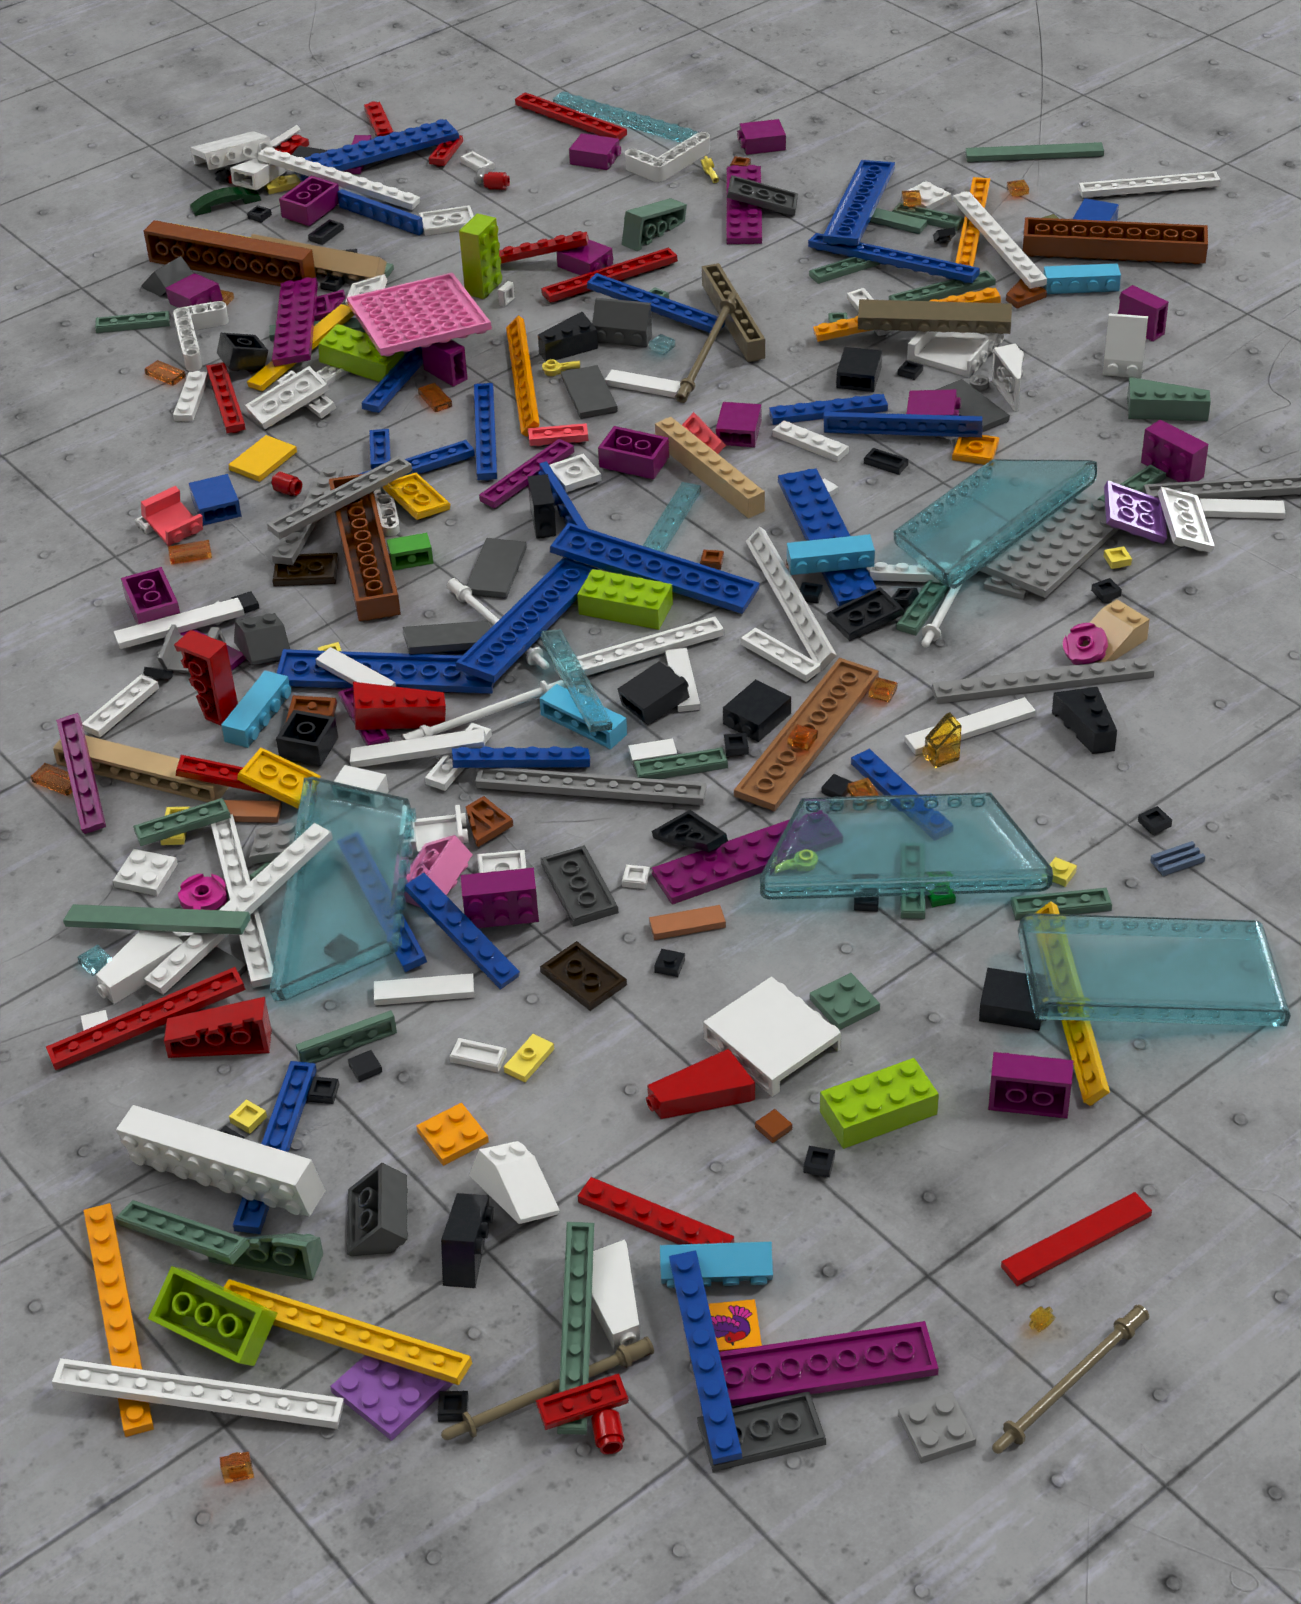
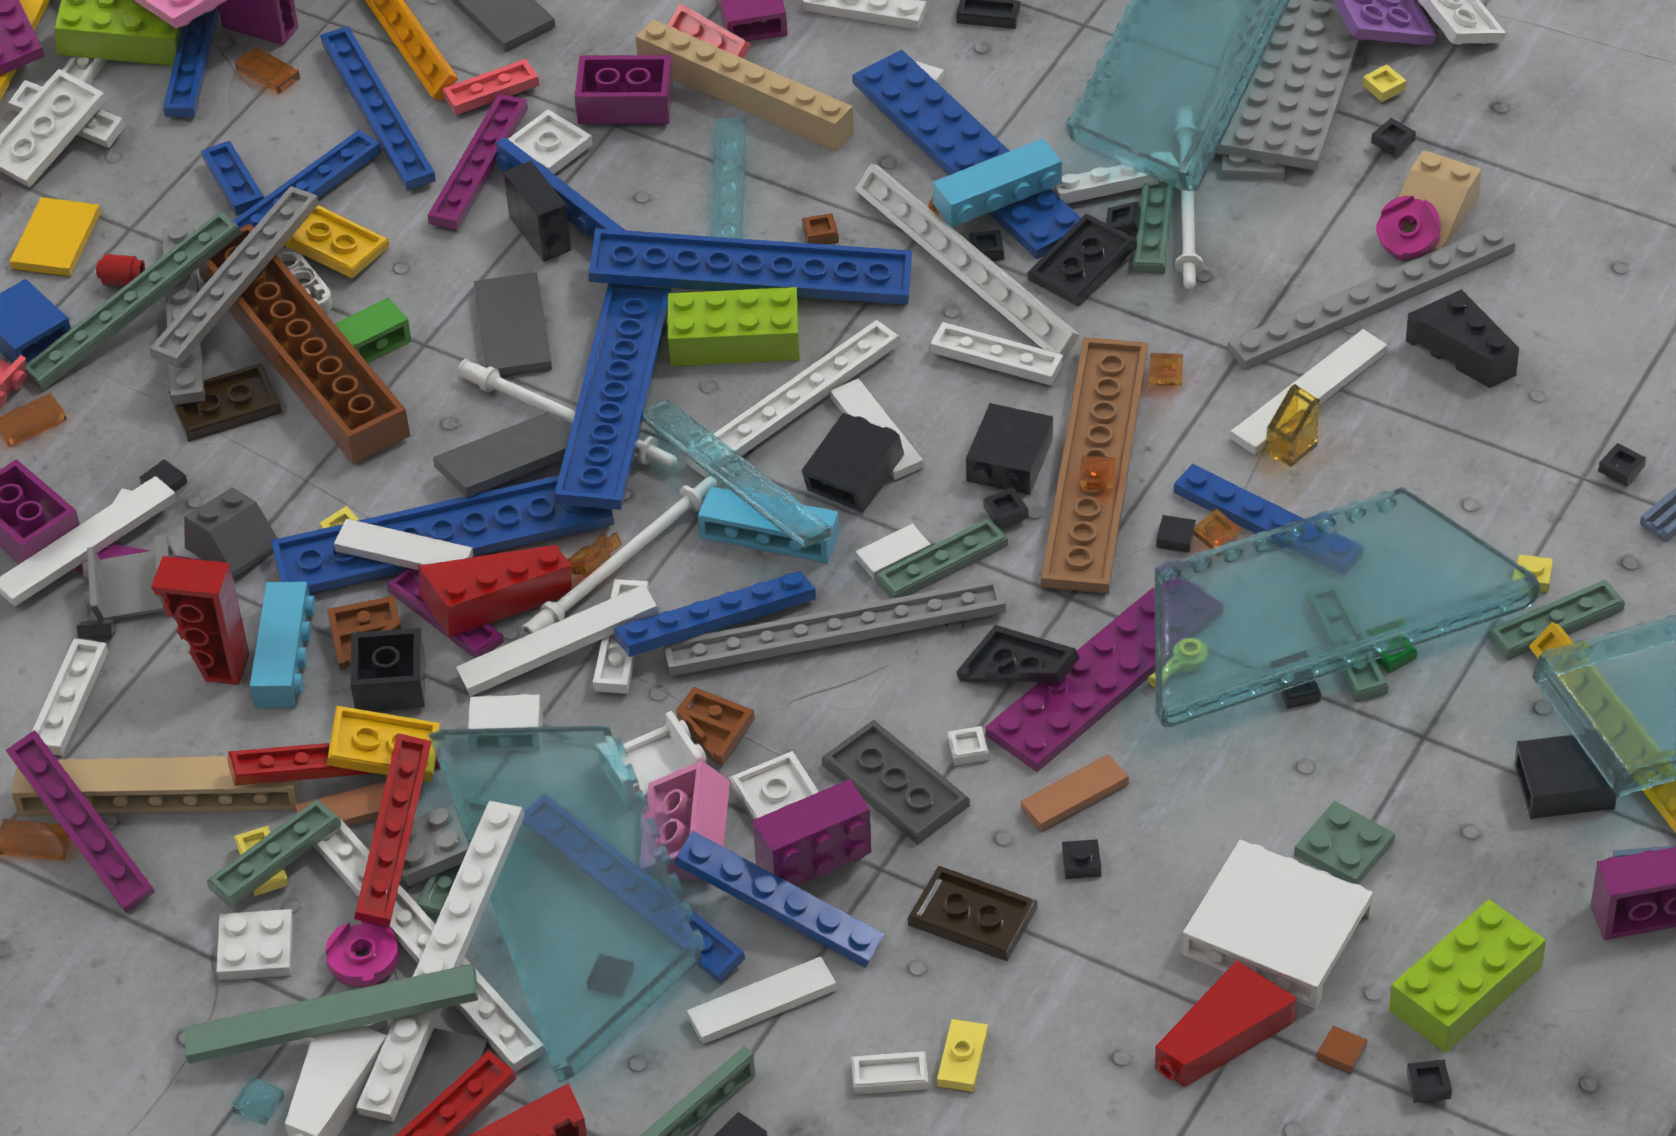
camera: 20 degrees left, 5 degrees up
none -> sand green tile [25,211,242,391]
none -> red plate [354,733,432,927]
none -> clear orange plate [567,533,622,577]

